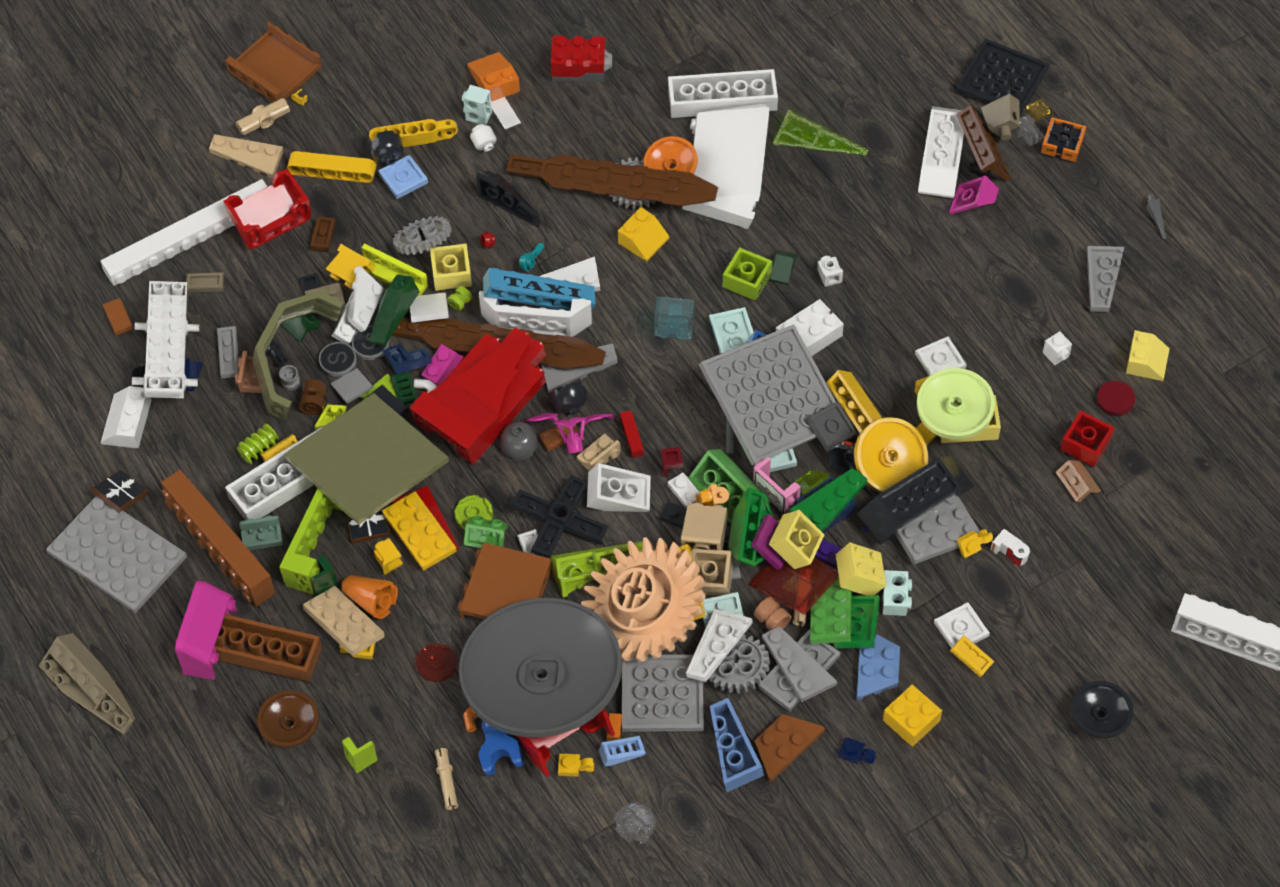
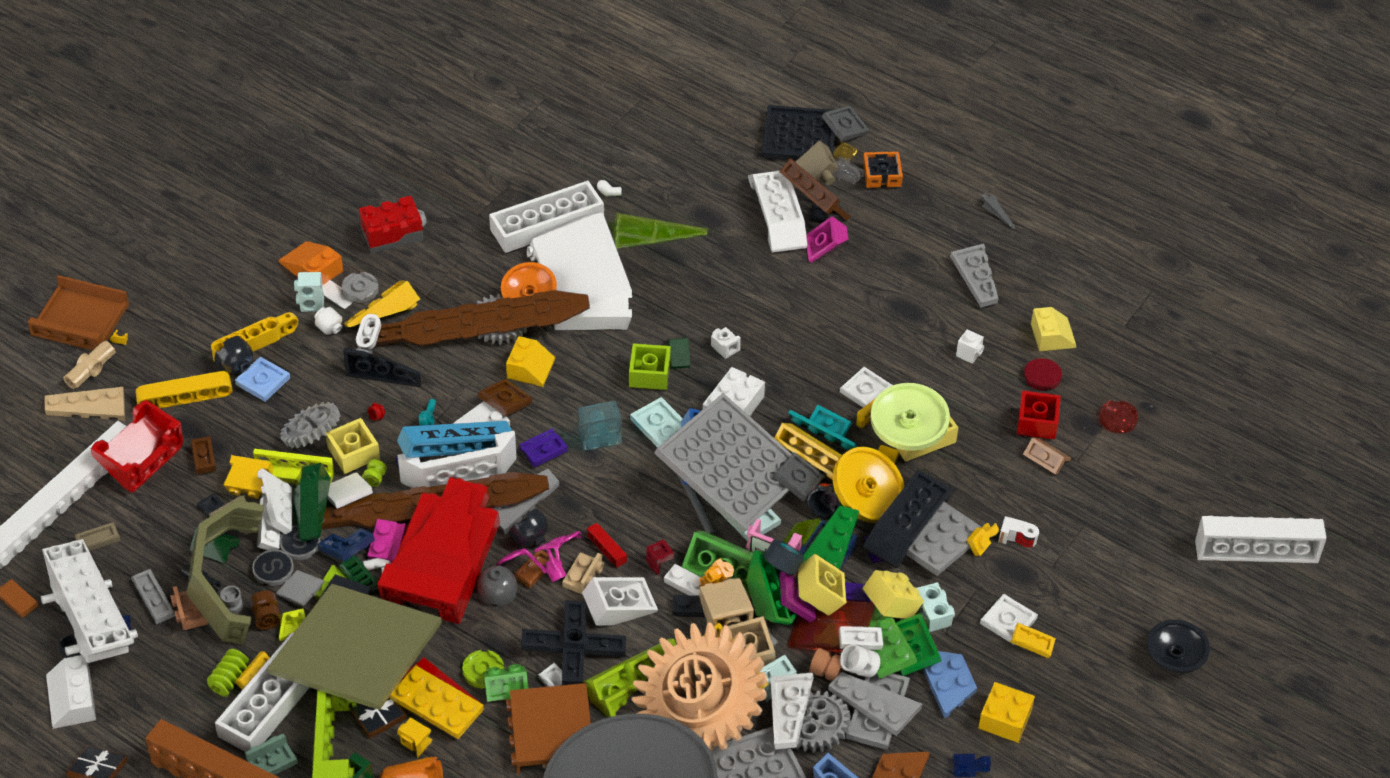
camera: 25 degrees left, 10 degrees down
none -> light grey tile [342,272,379,303]
none -> yellow wedge [344,280,420,327]
none -> white plate [356,314,381,350]
none -> reddish brown tile [478,379,533,417]
none -> dark purple plate [519,428,568,468]
none -> white arm [597,180,621,196]
none -> black wheel [764,539,804,575]
none -> teal bracket [788,405,858,451]
none -> dark grey tile [822,106,869,142]
none -> white plate [839,626,883,650]
none -> white wheel [840,644,880,678]
none -> clear red tile [1099,400,1138,434]

